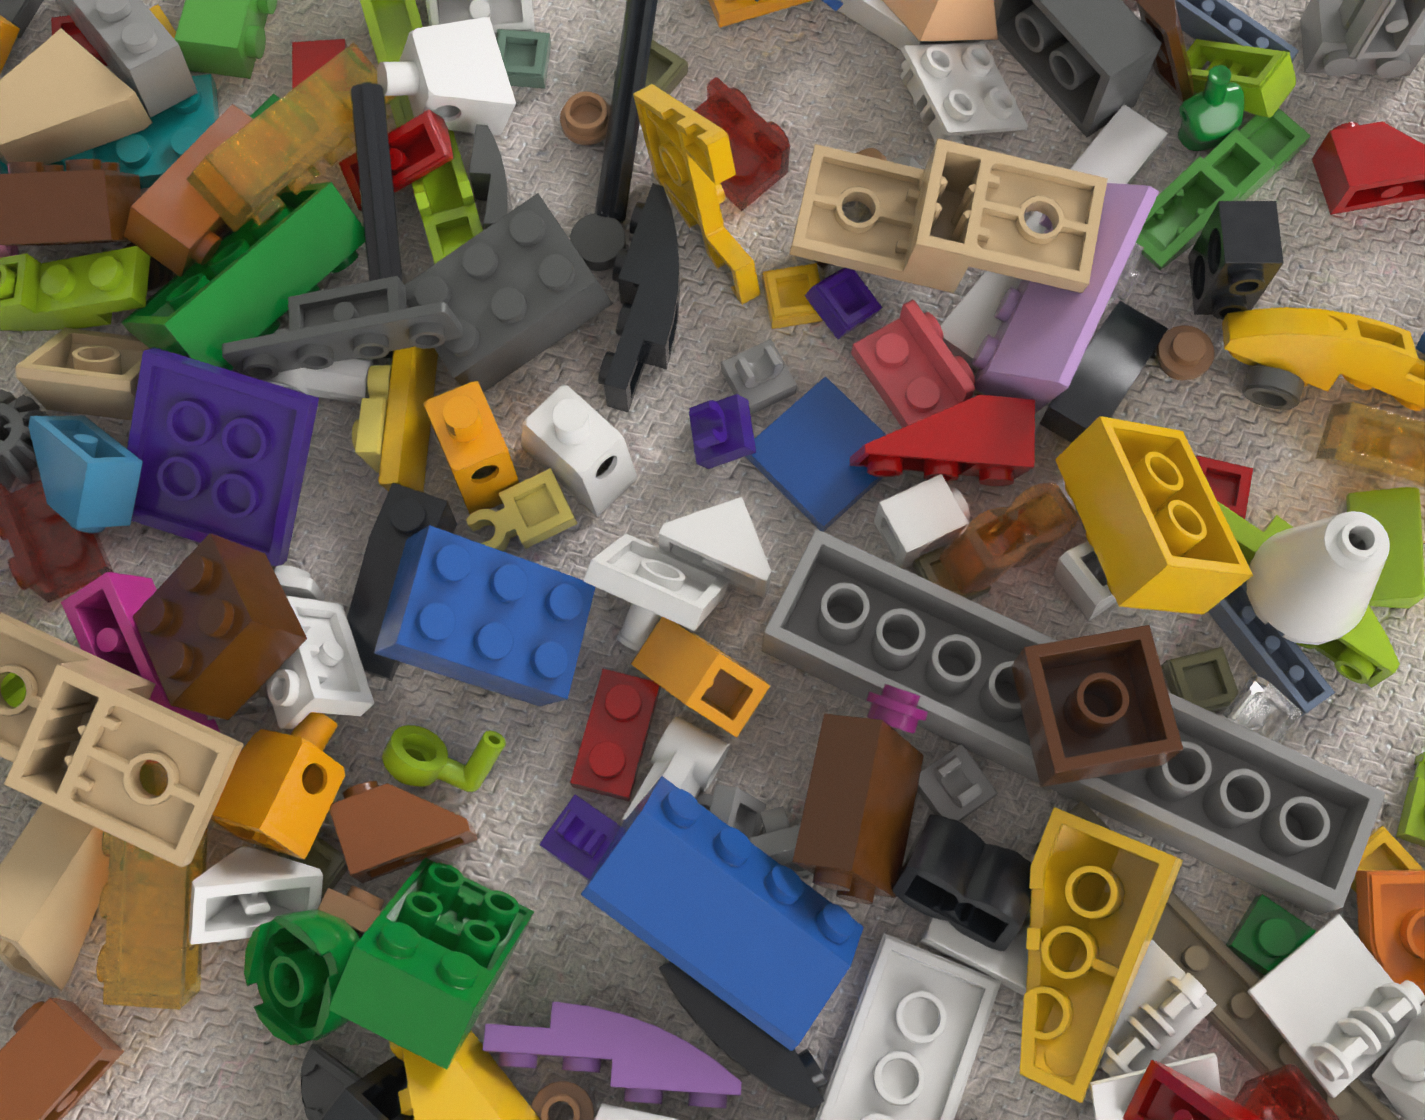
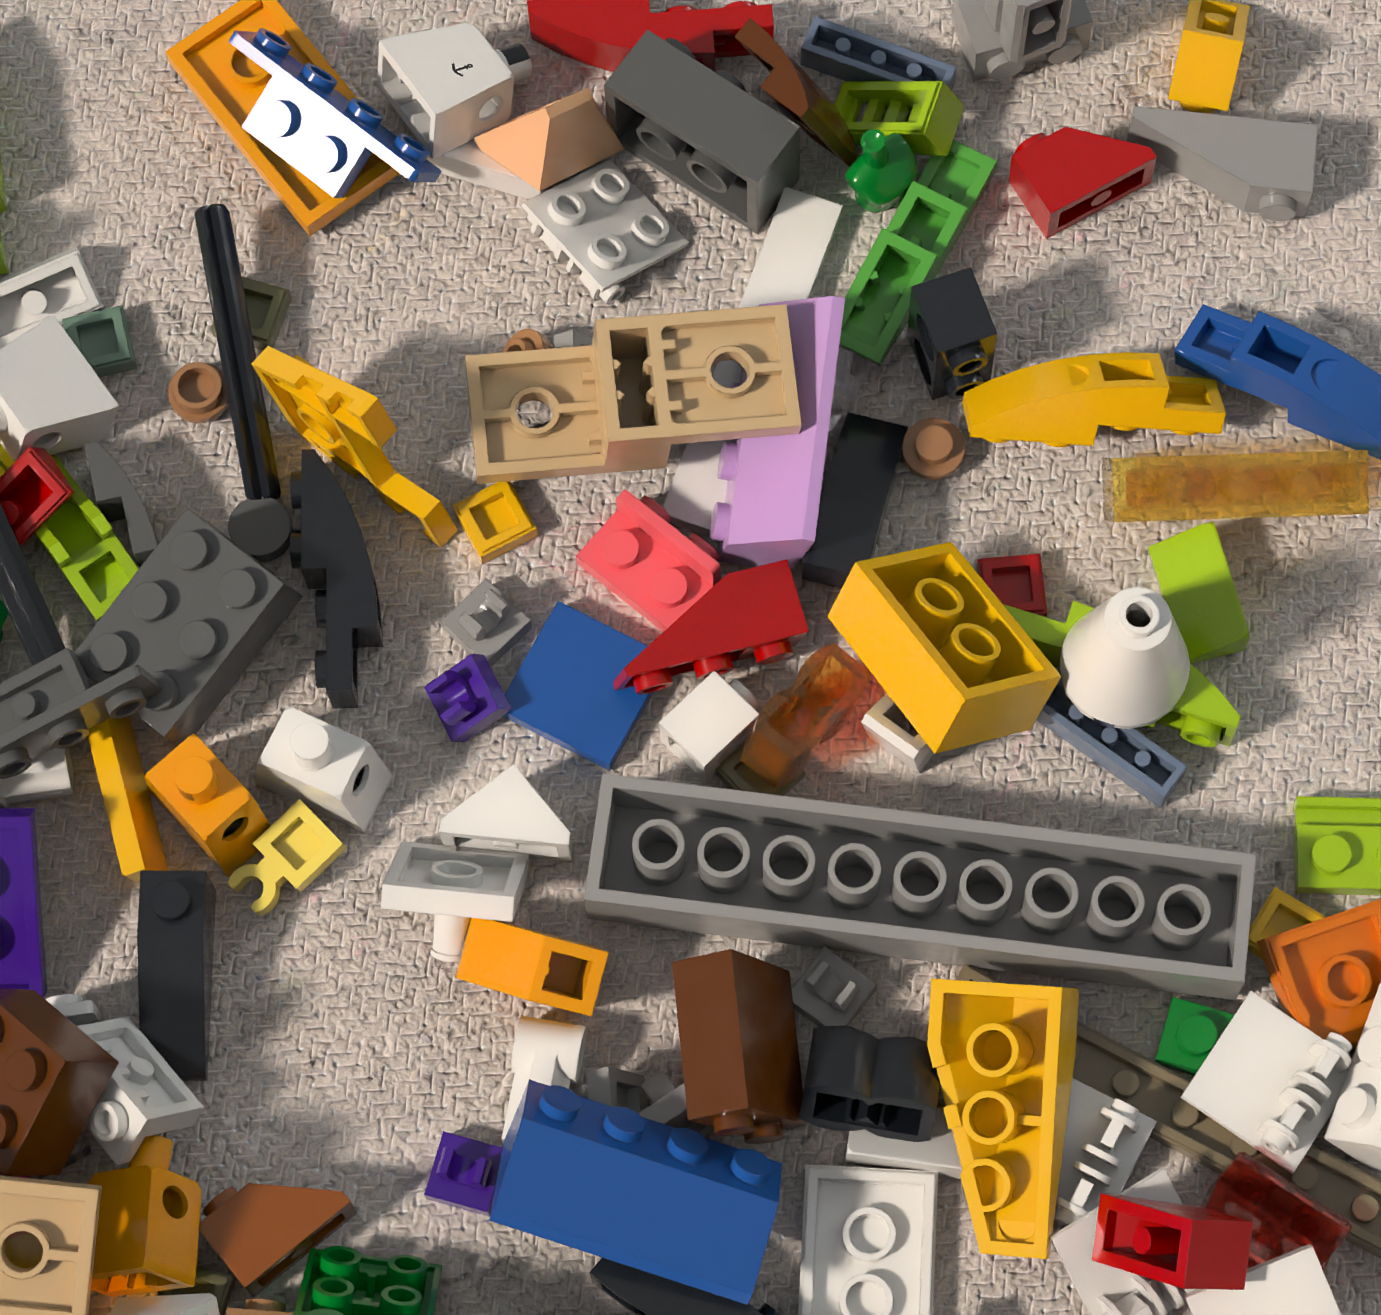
camera: 15 degrees left, 0 degrees up
light yellow plate [352,365,391,473] -> none
blue brick [374,525,595,707] -> none
lime plate [382,725,506,792] -> none
red plate [570,669,661,802] -> none
clear red bracket [694,77,790,211] -> none
dark purple tile [804,268,883,340] -> none
magenta plate [866,684,928,734] -> none
reddish brown brick [1011,625,1183,787] -> none
olive tile [1161,646,1242,713] -> none
clear plate [1221,674,1303,743] -> none
dark grey tile [1242,366,1305,410] -> none

